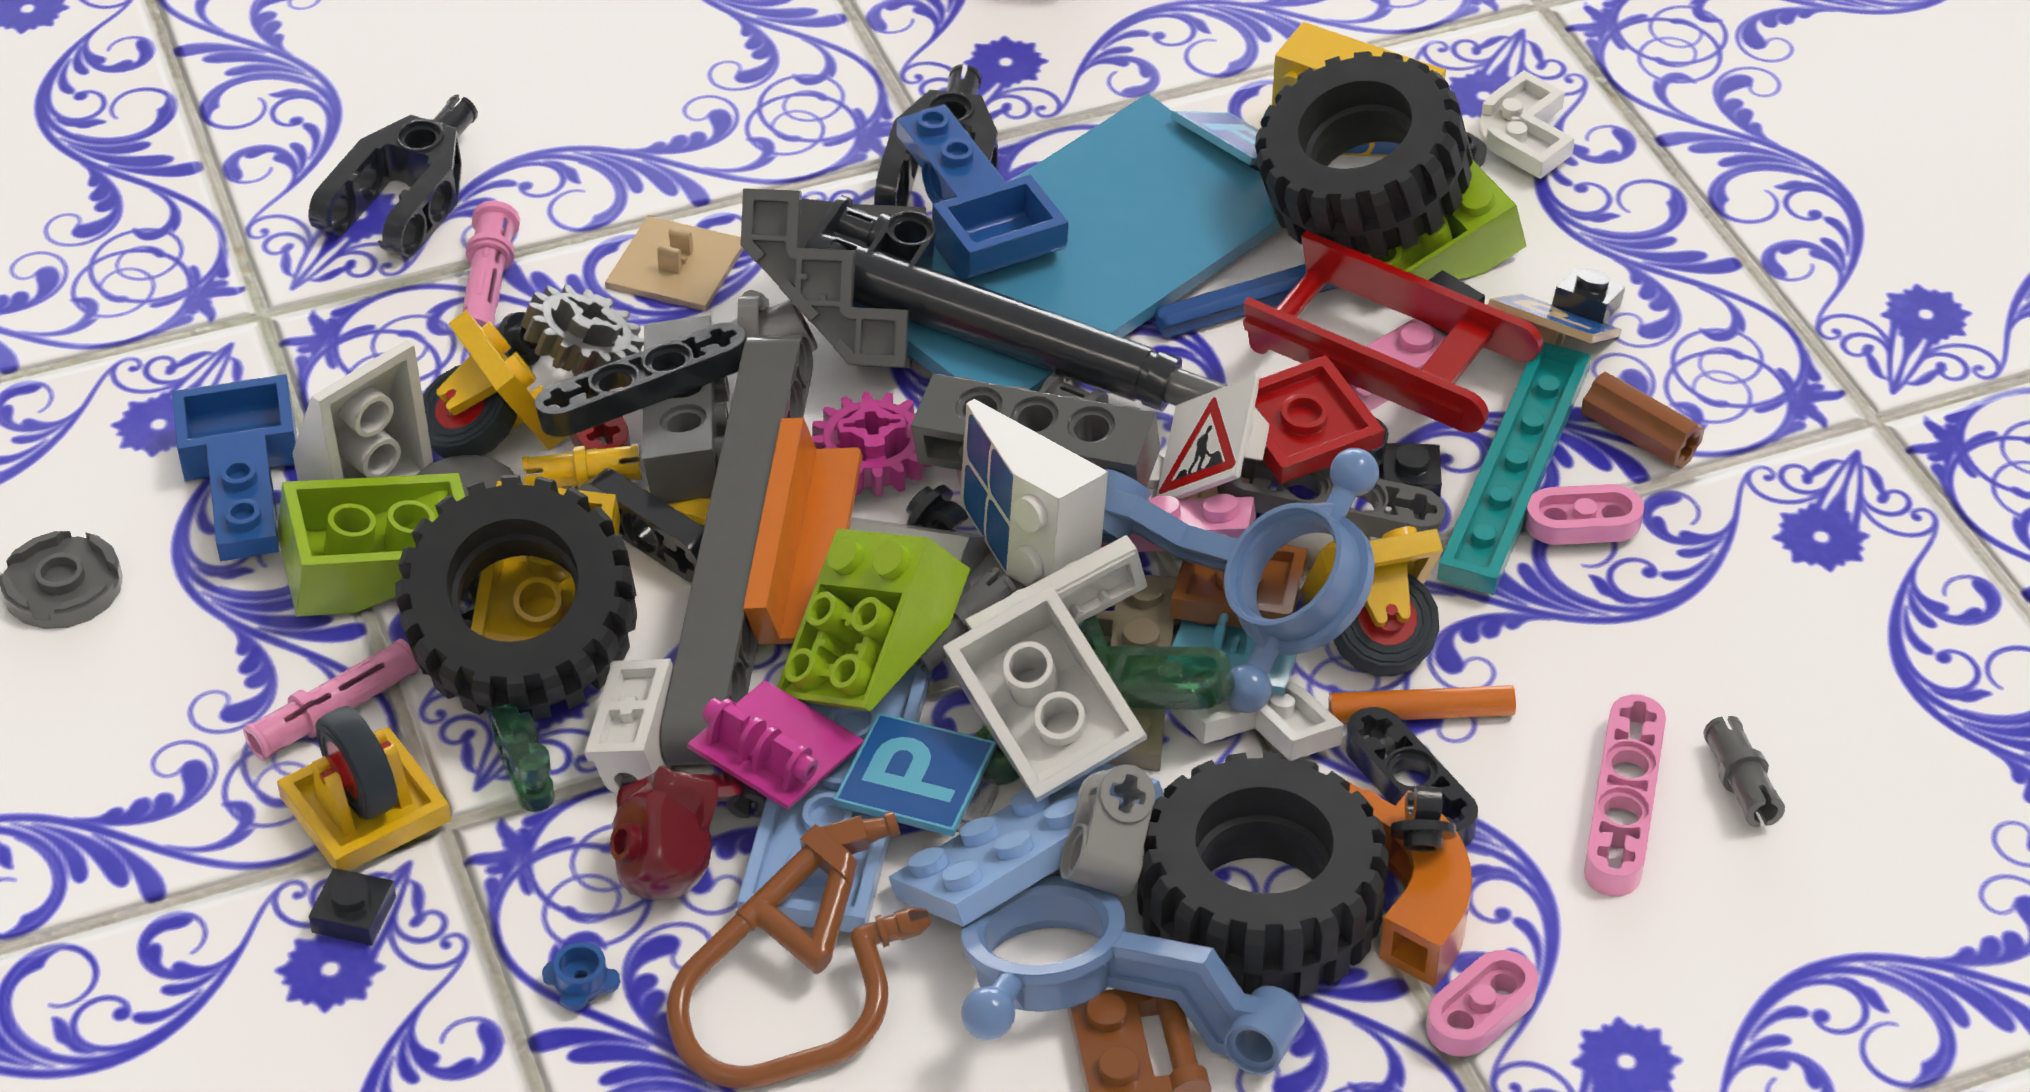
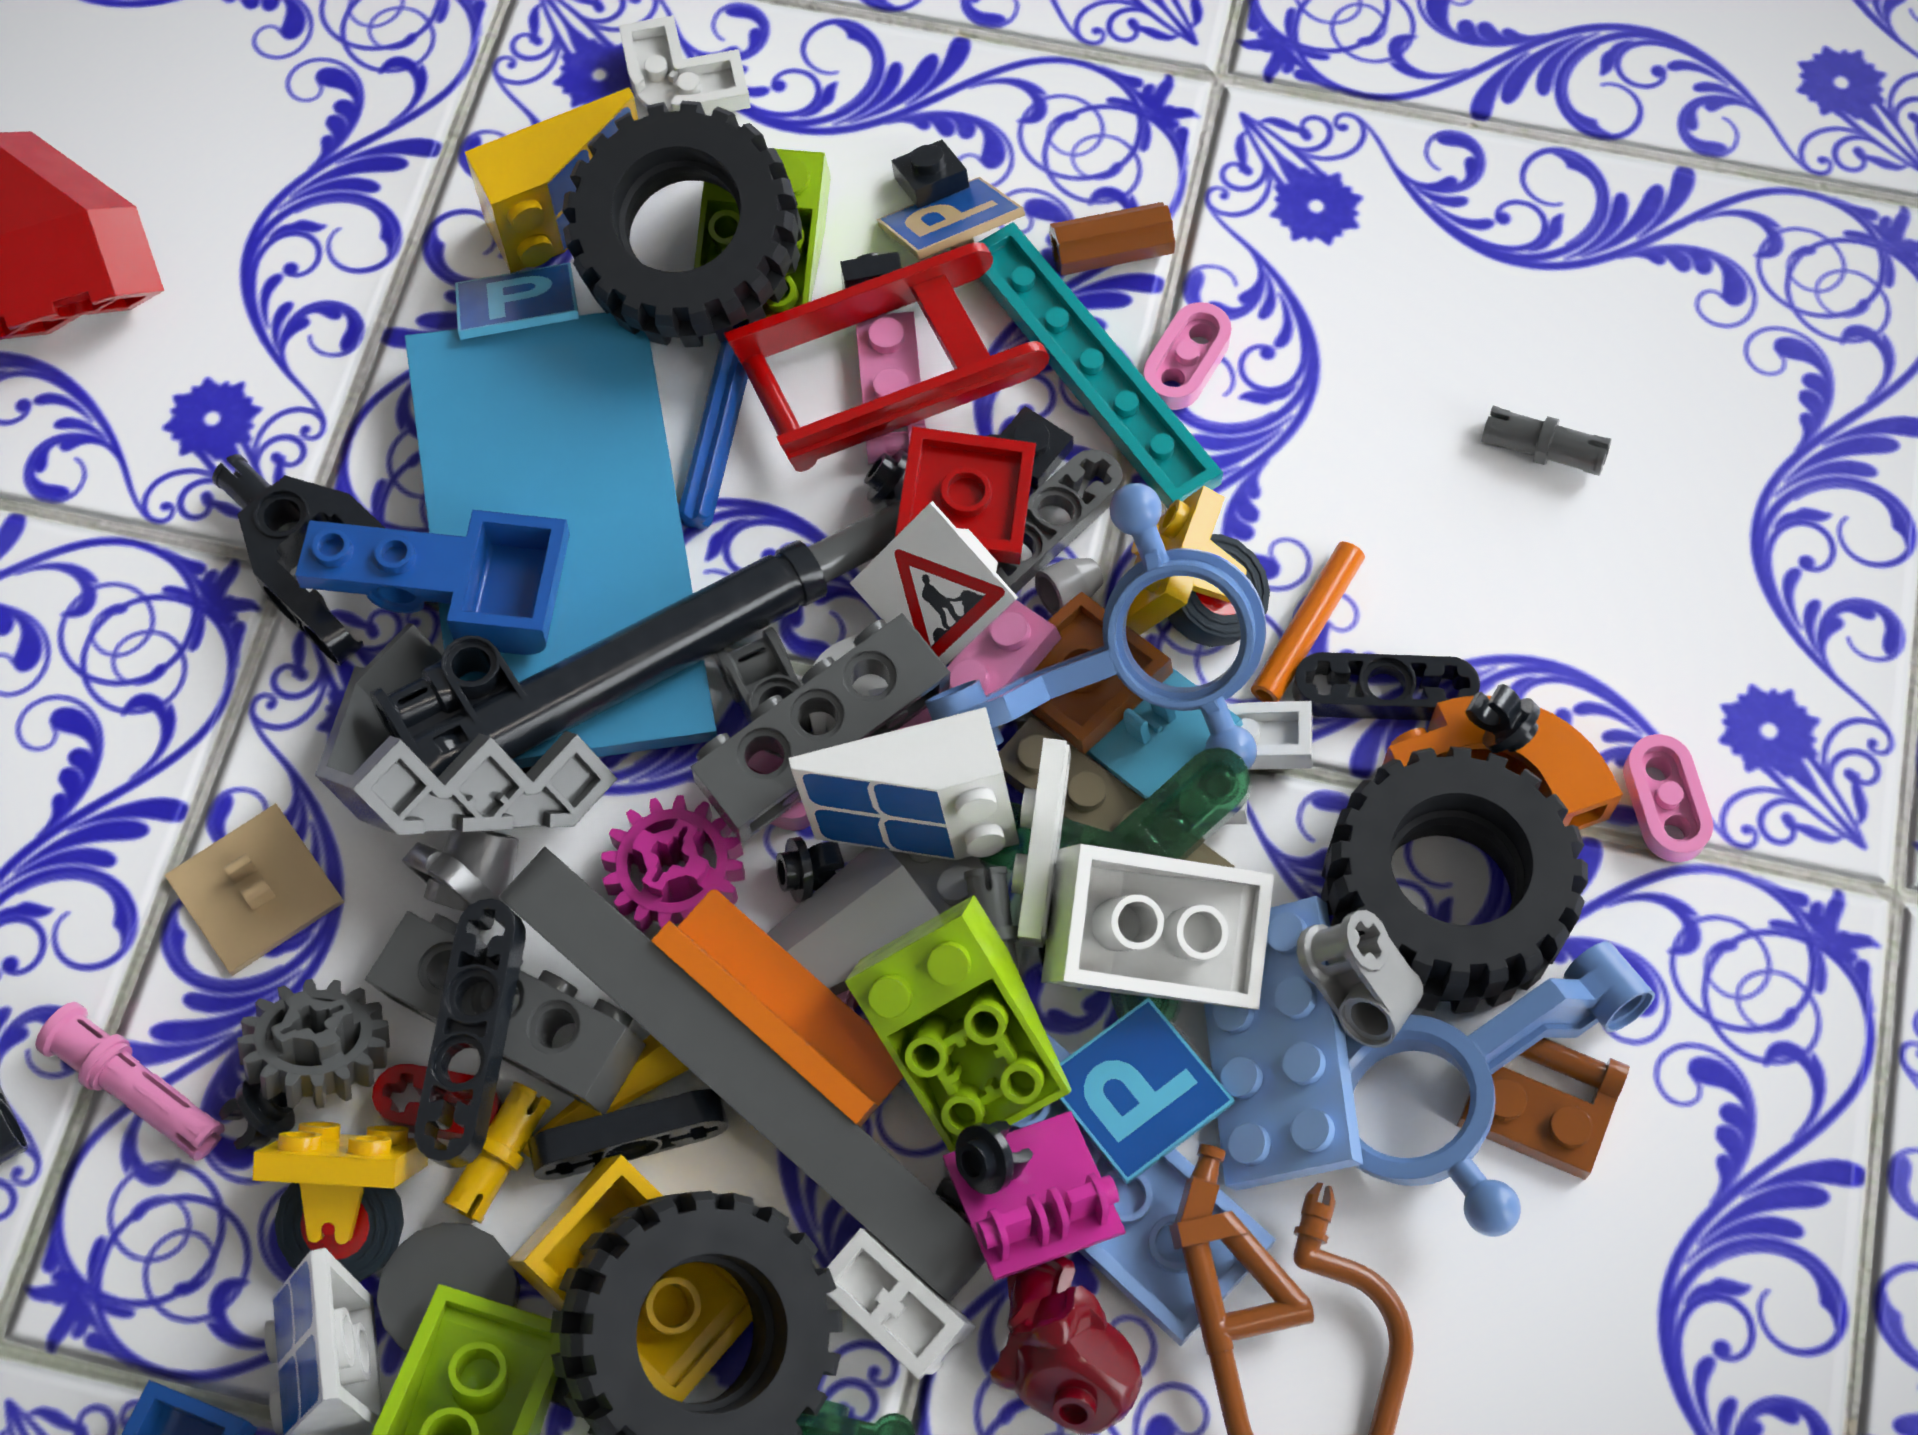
camera: 55 degrees left, 20 degrees up
bright pink beam [1584,694,1666,896] -> none
none -> black plate [955,1121,1033,1194]

